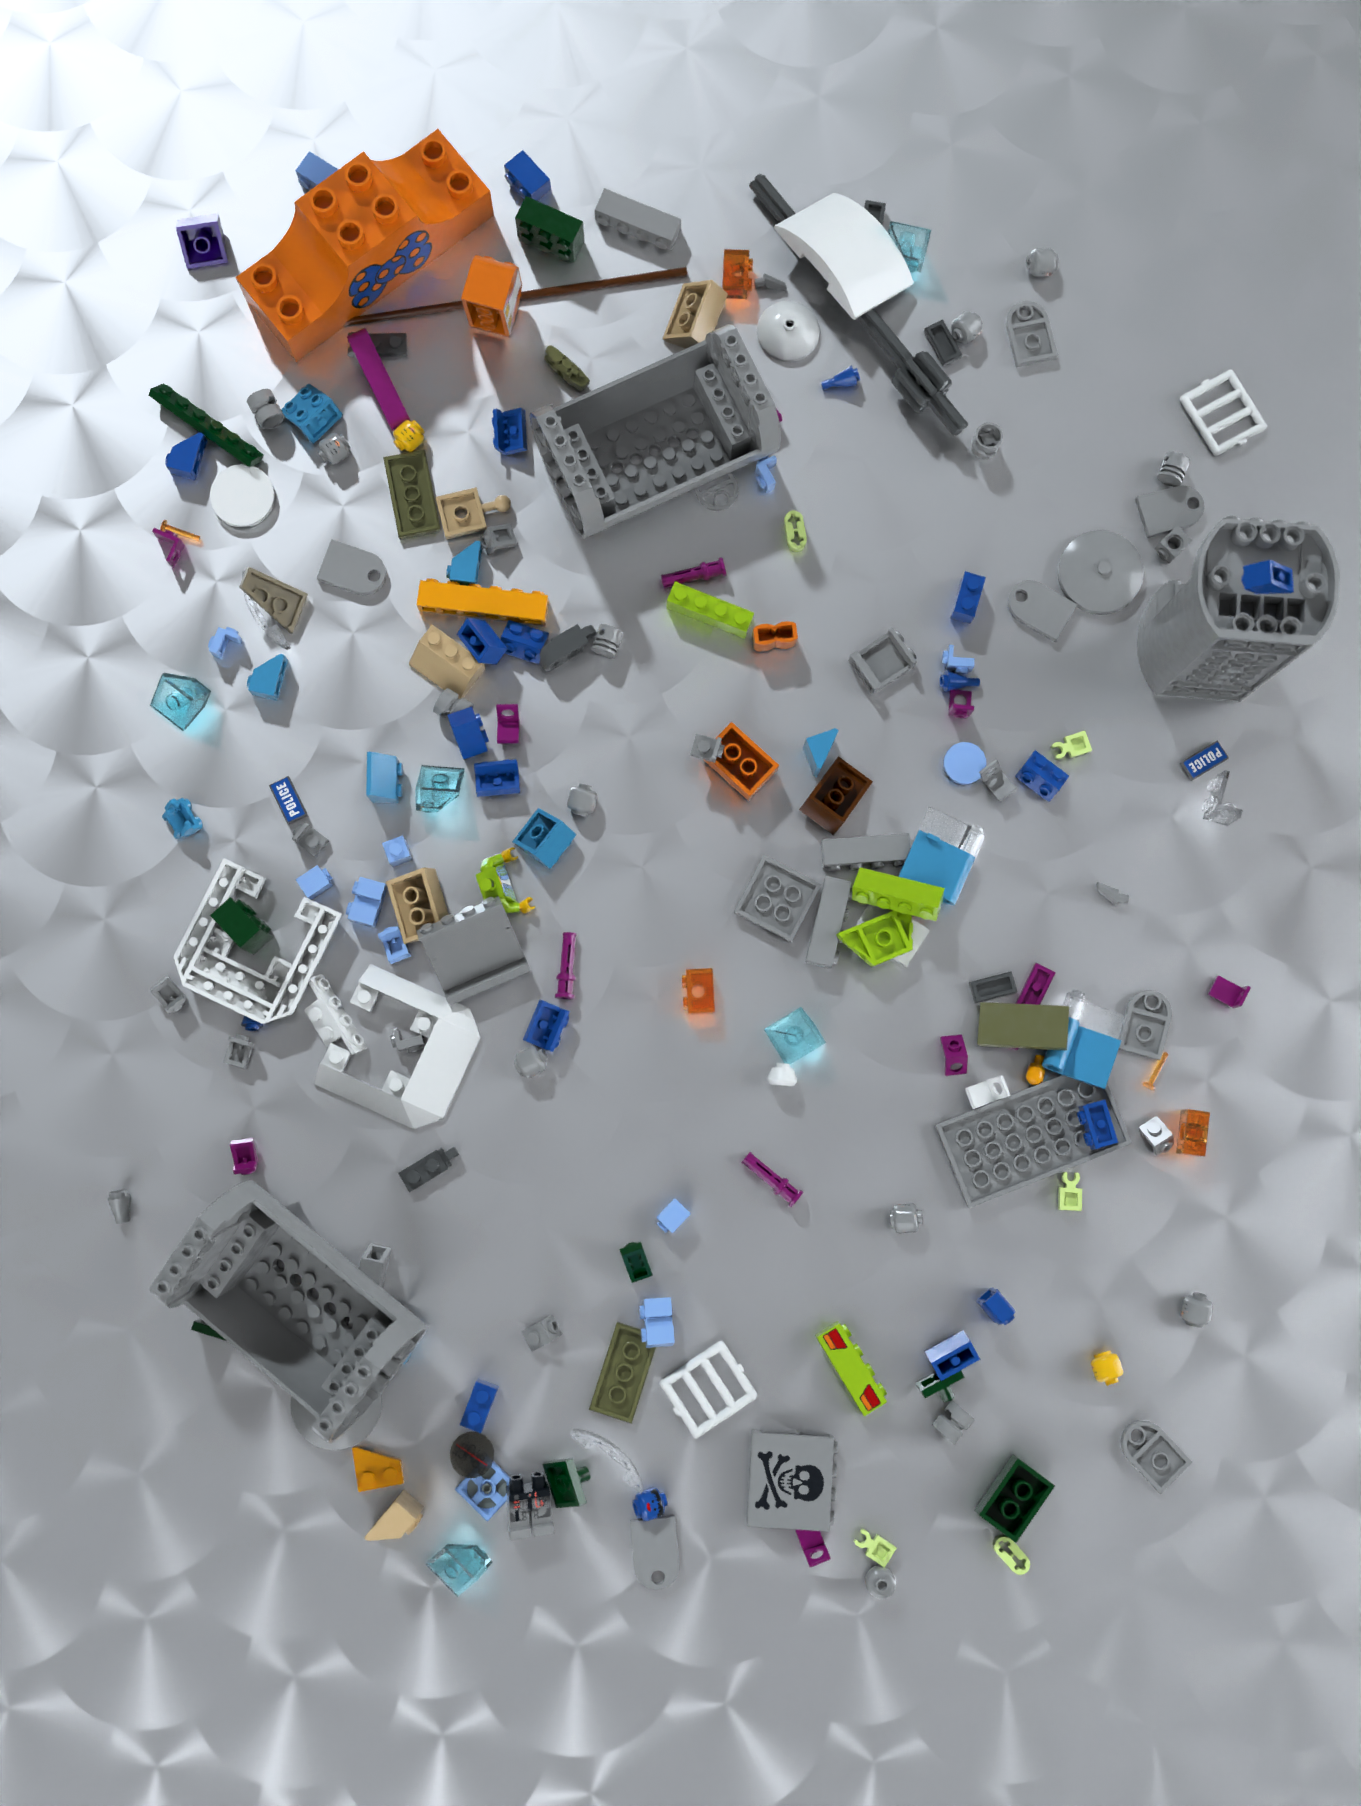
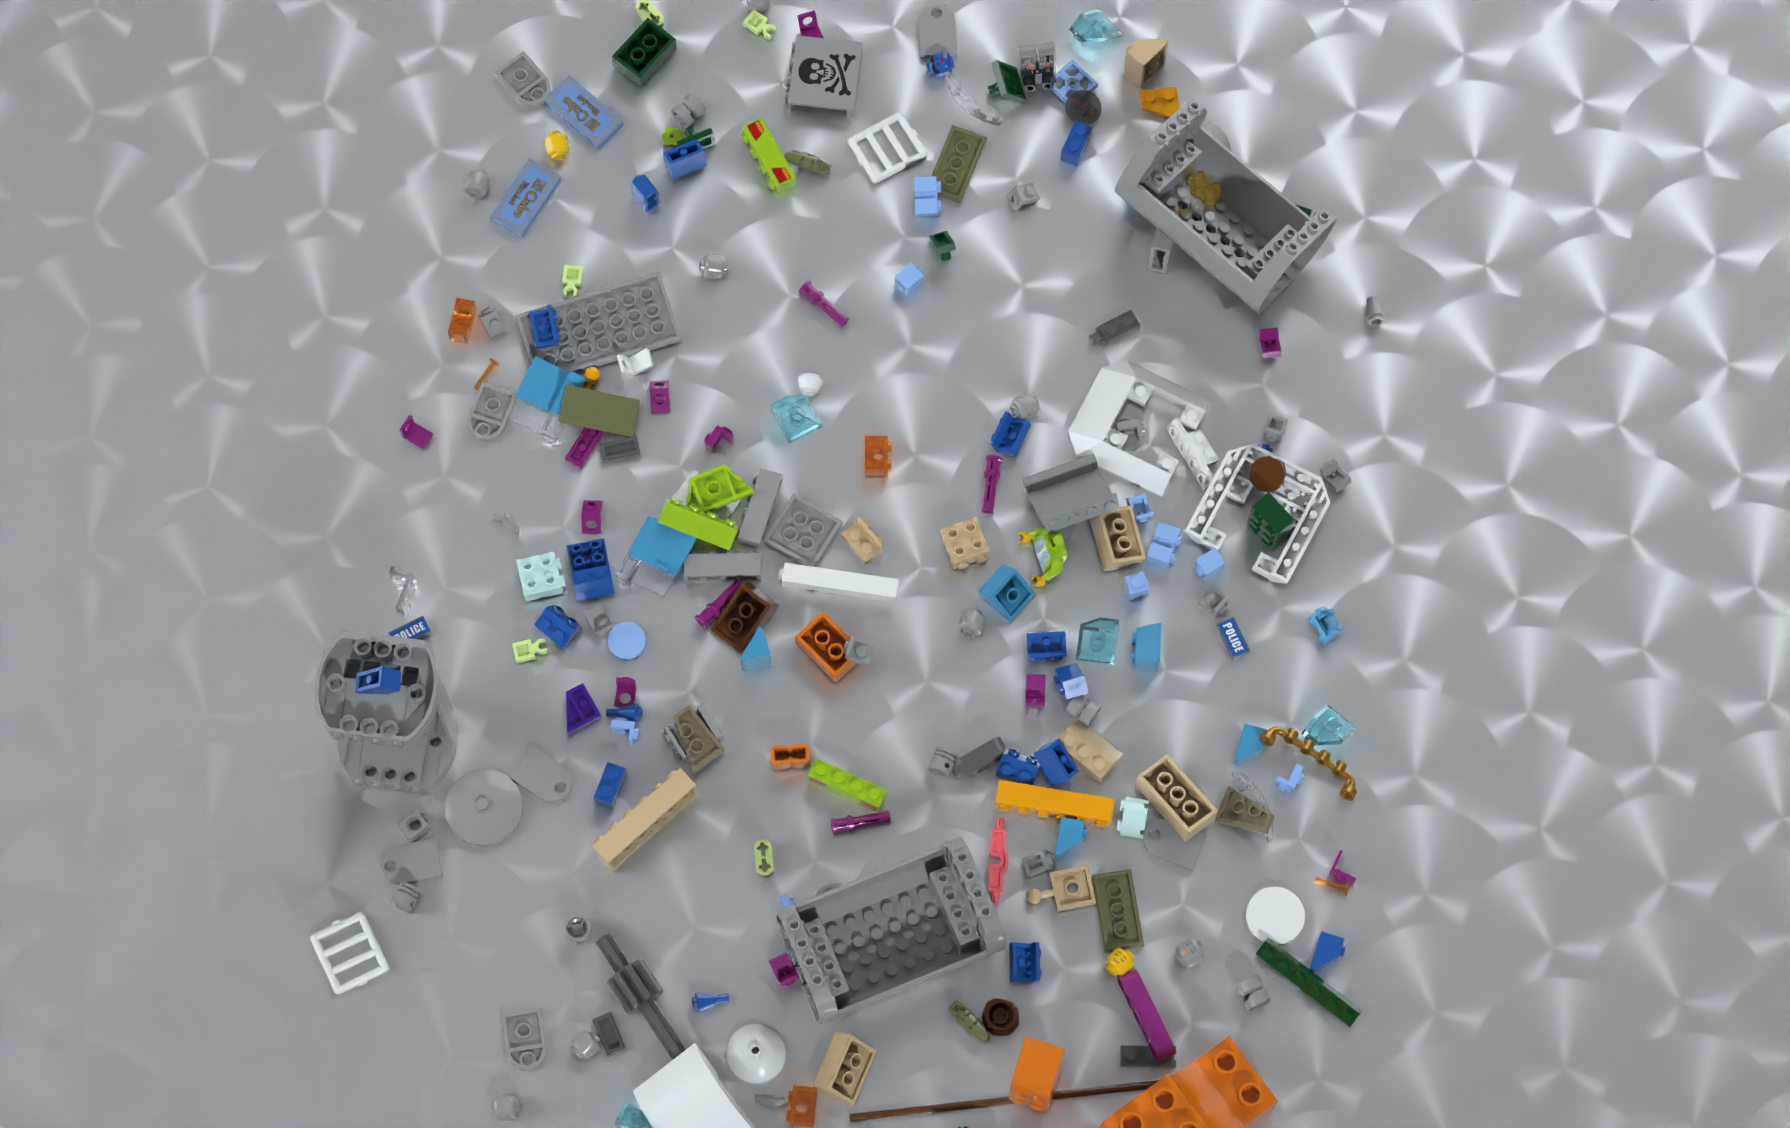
camera: 170 degrees left, 10 degrees down
dark azure bracket [281,384,343,444] -> none
none -> medium blue tile [490,158,561,237]
none -> light aqua brick [516,552,566,601]
none -> medium blue tile [544,75,623,148]
none -> dark purple wing [566,683,602,735]
none -> blue slope [567,538,615,601]
none -> magenta bracket [581,500,603,534]
none -> tan brick [592,768,698,872]
none -> lime plant [662,127,683,146]
none -> dark tan wing [674,705,725,774]
none -> magenta pin [694,579,742,629]
none -> magenta bracket [704,425,734,453]
none -> white brick [779,563,899,603]
none -> olive hinge [784,150,832,175]
none -> tan bracket [841,517,883,564]
none -> tan brick [940,517,990,569]
none -> reddish brown hat [981,998,1019,1036]
none -> coral piece [988,817,1008,905]
none -> light aqua brick [1116,797,1149,839]
none -> tan brick [1135,754,1218,842]
none -> clear yellow tile [1188,171,1222,206]
none -> reddish brown hat [1249,456,1286,492]
none -> pearl gold bar [1259,727,1357,801]

